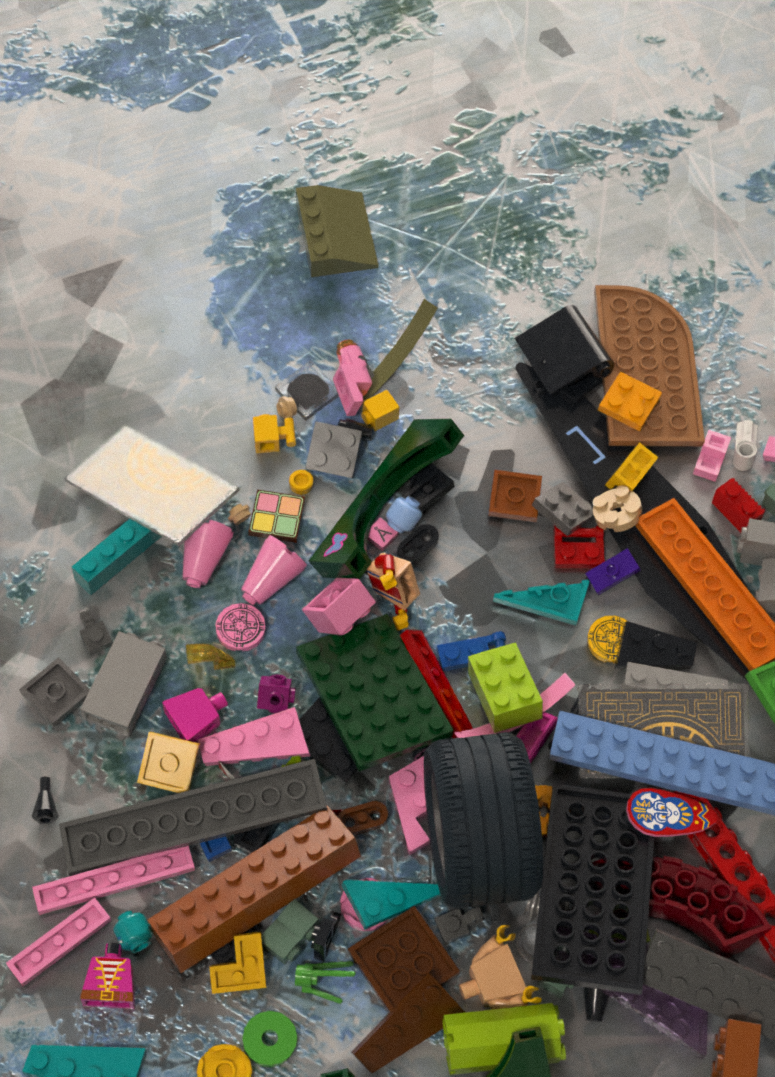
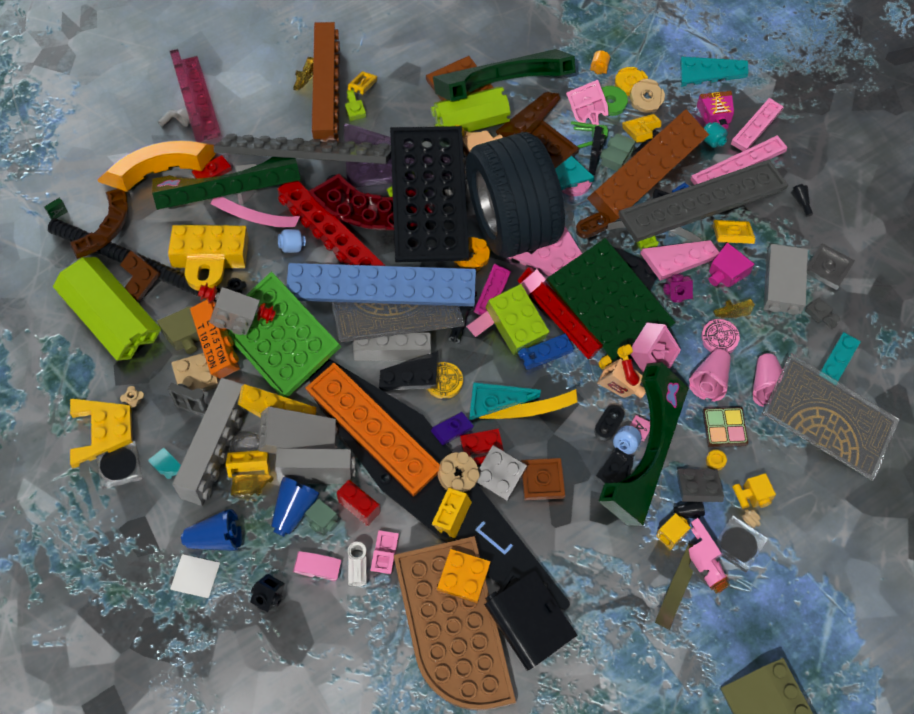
camera: 170 degrees right, 0 degrees up
tan plate [228,504,251,525] -> none
shield [626,788,718,837] -> none
none -> yellow sticker [479,389,577,419]
none -> bright pink plate [566,80,608,125]
none -> tan plate [630,79,665,113]

